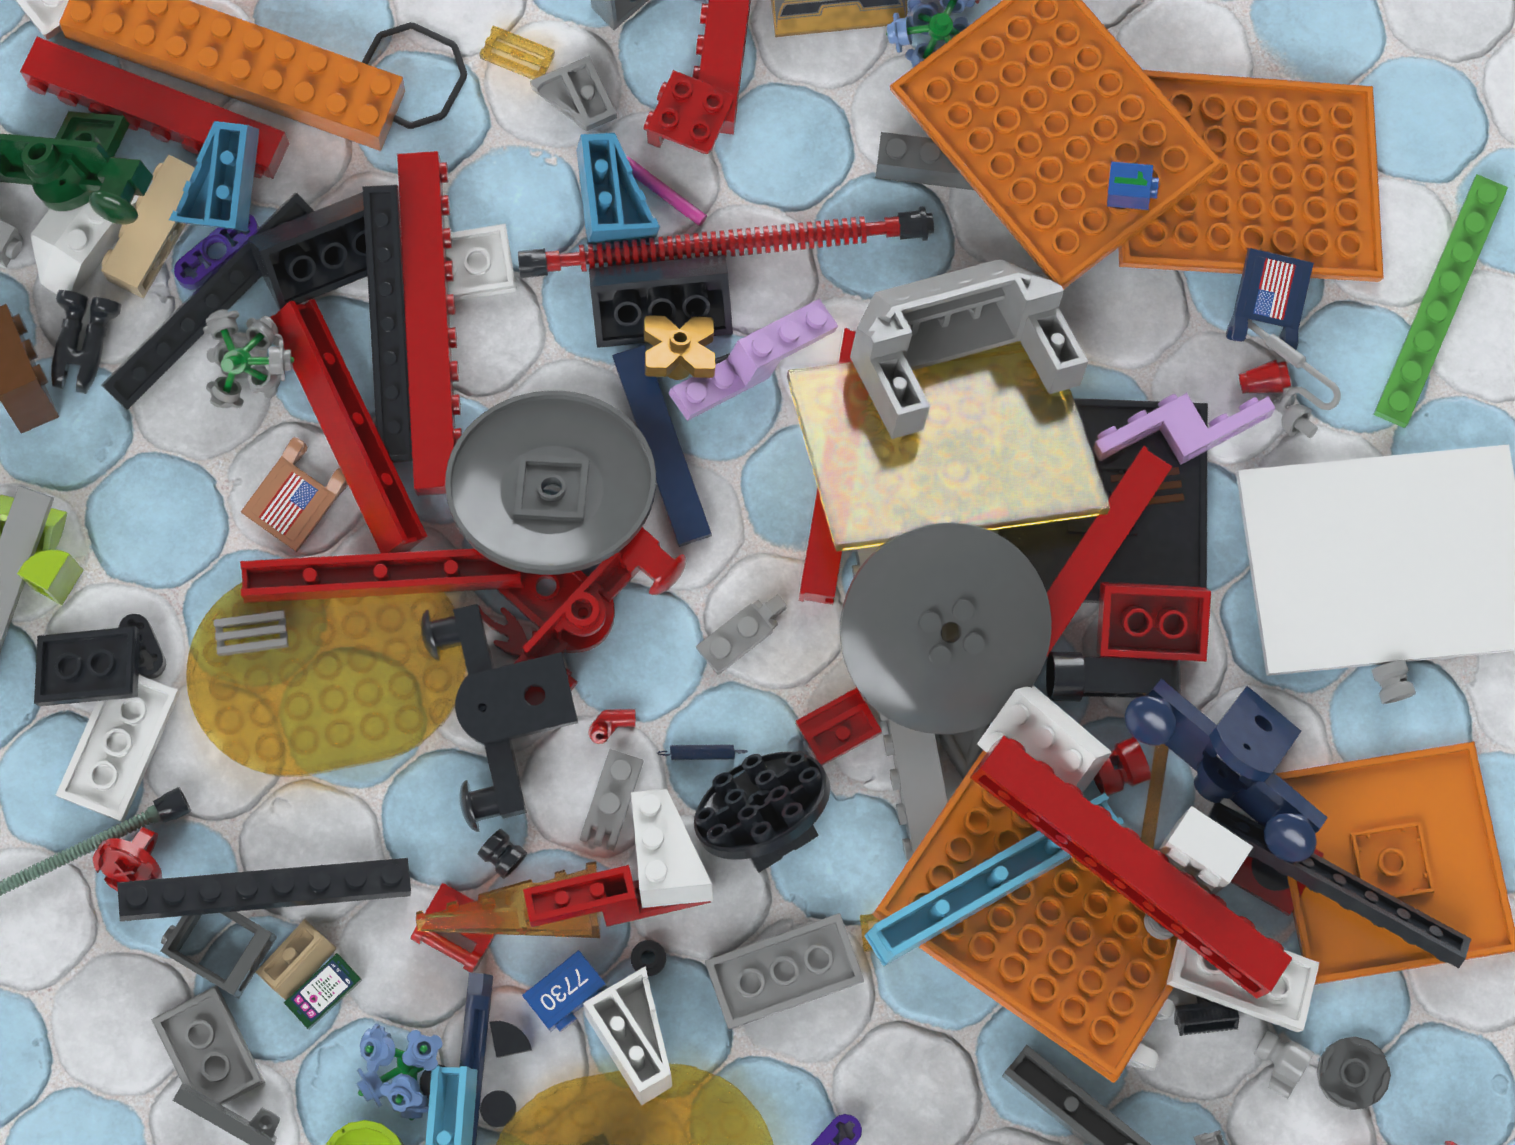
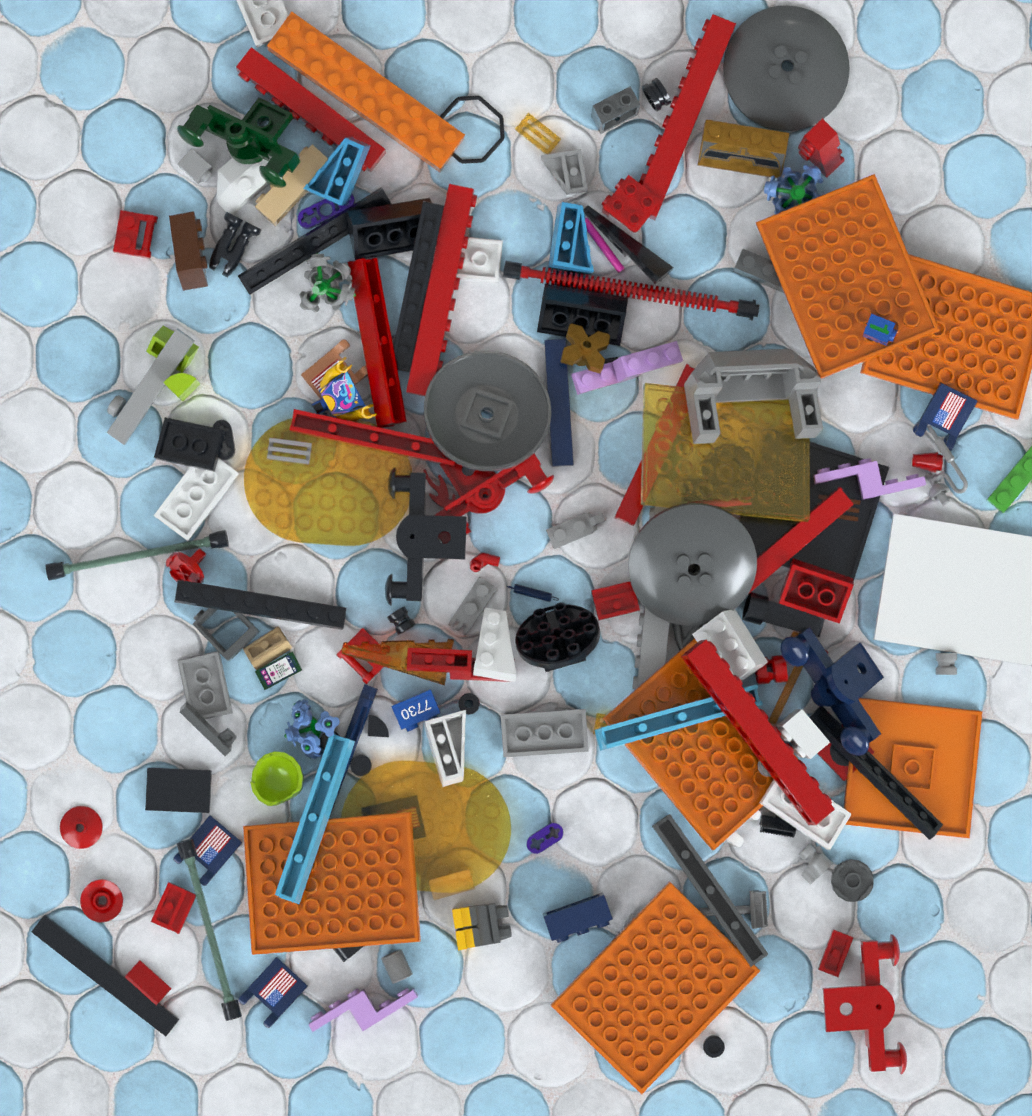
camera: 10 degrees right, 10 degrees up
none -> torso [312,357,376,421]
none -> black wedge [583,205,674,284]

